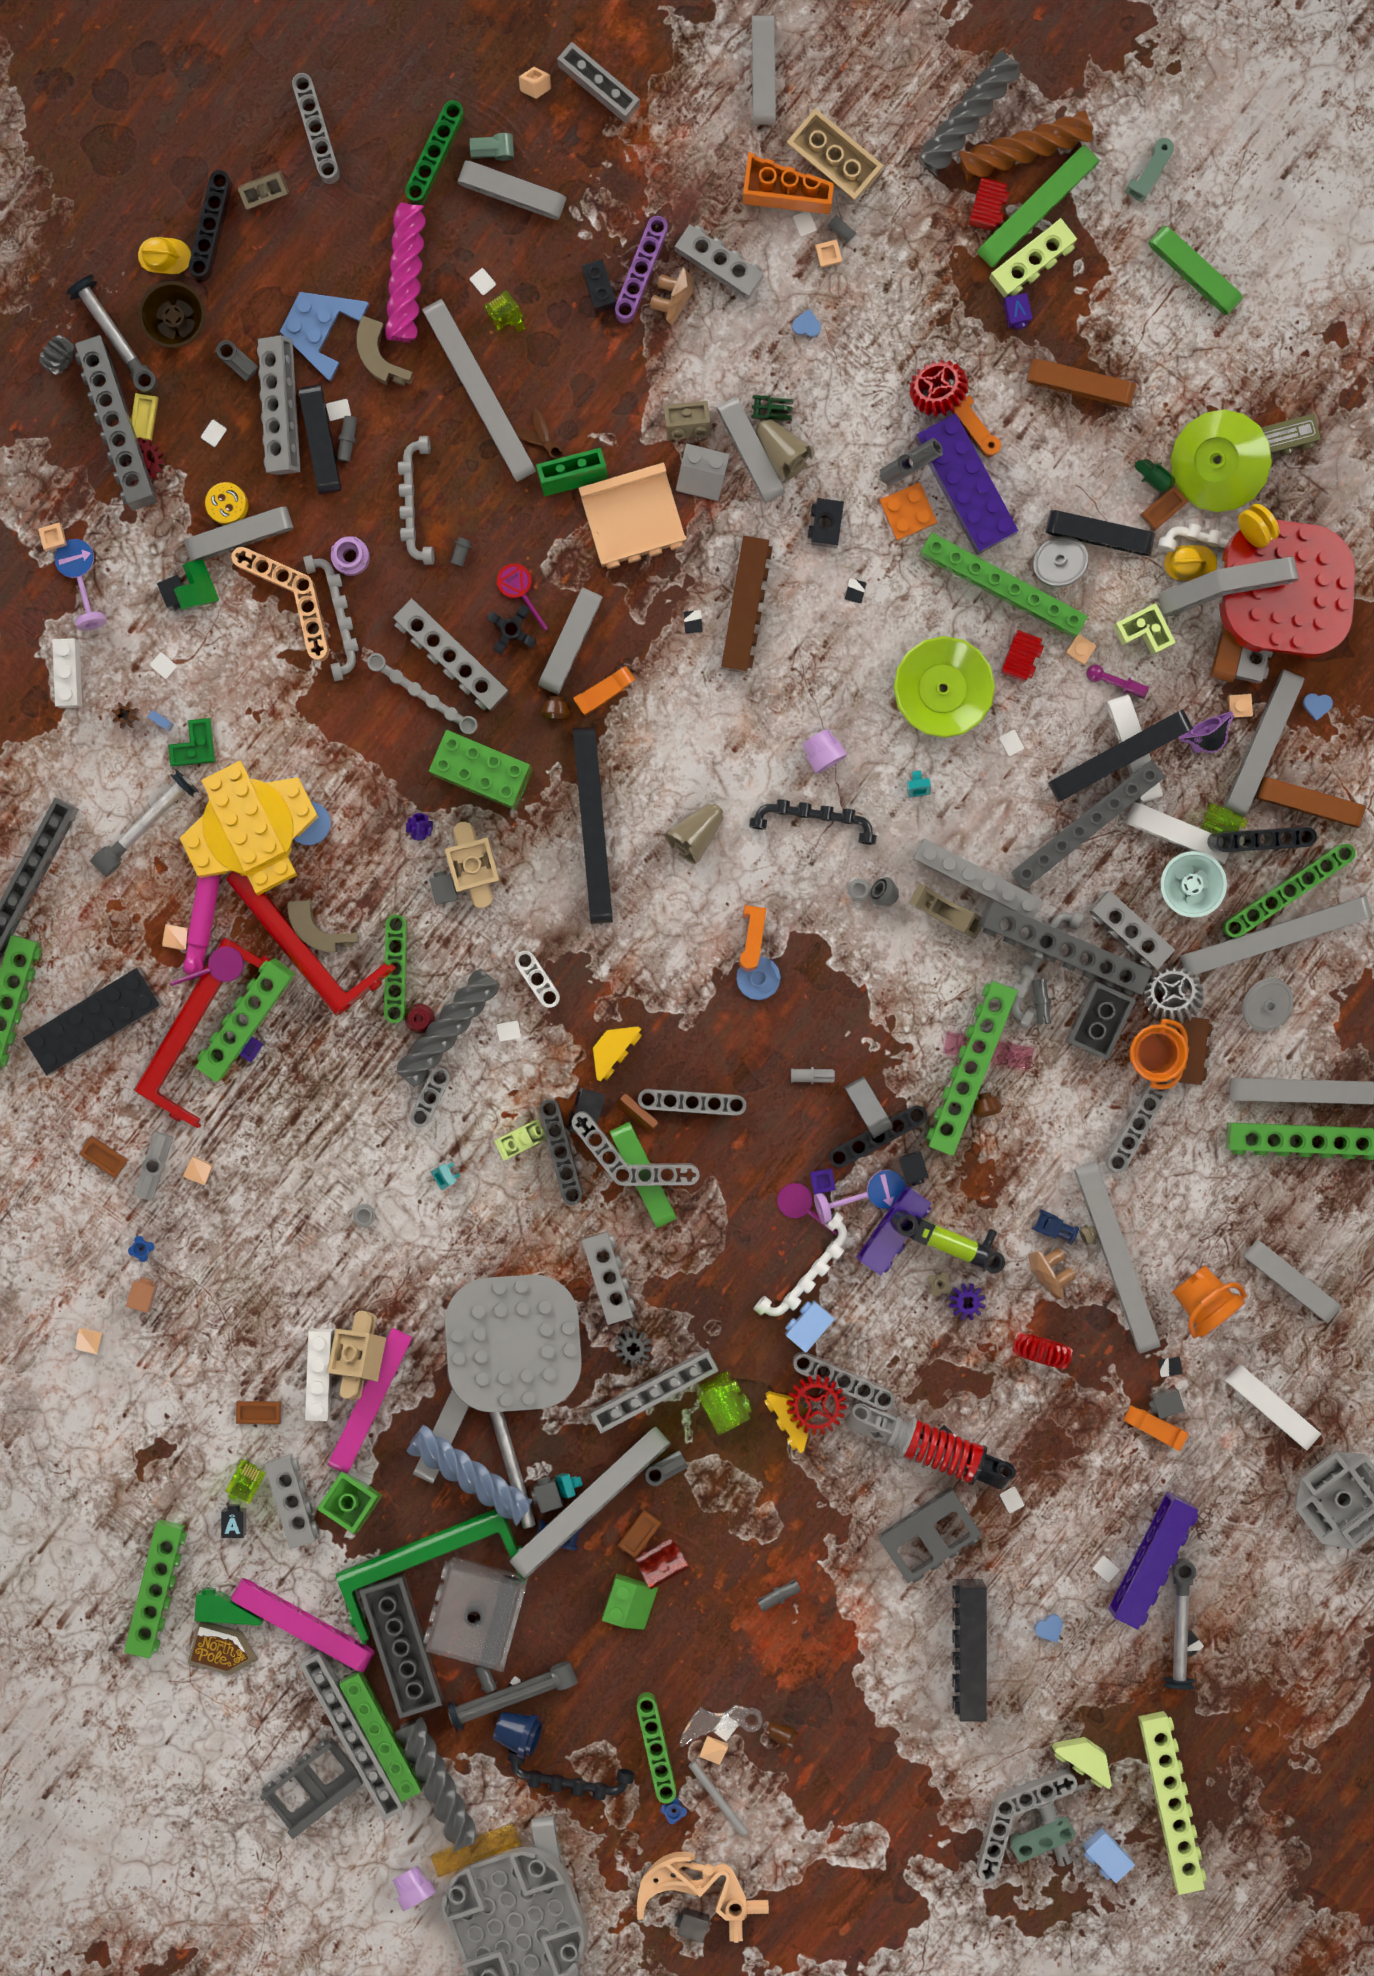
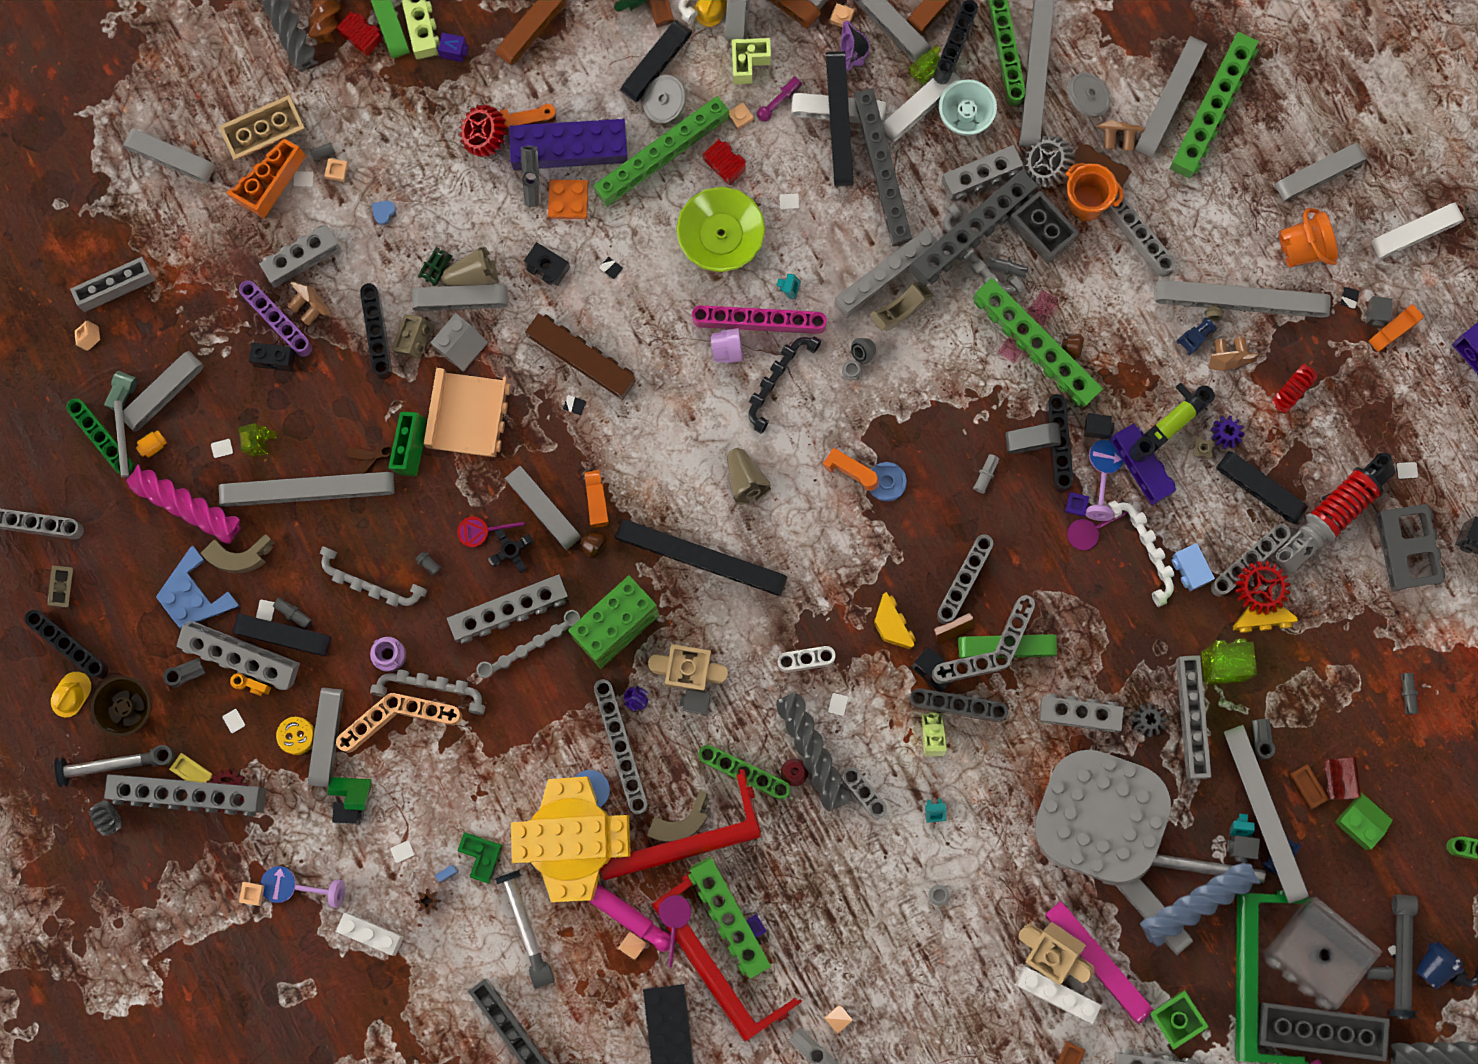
camera: 60 degrees left, 10 degrees down
none -> light grey bar [114,400,129,478]
none -> light orange brick [136,430,167,458]
none -> light orange plate [230,673,271,696]
none -> black beam [360,283,392,379]
none -> light grey beam [594,679,648,815]
none -> dark pink beam [692,305,827,334]
none -> medium nougat connector [1096,119,1145,151]
none -> black beam [1216,451,1308,524]

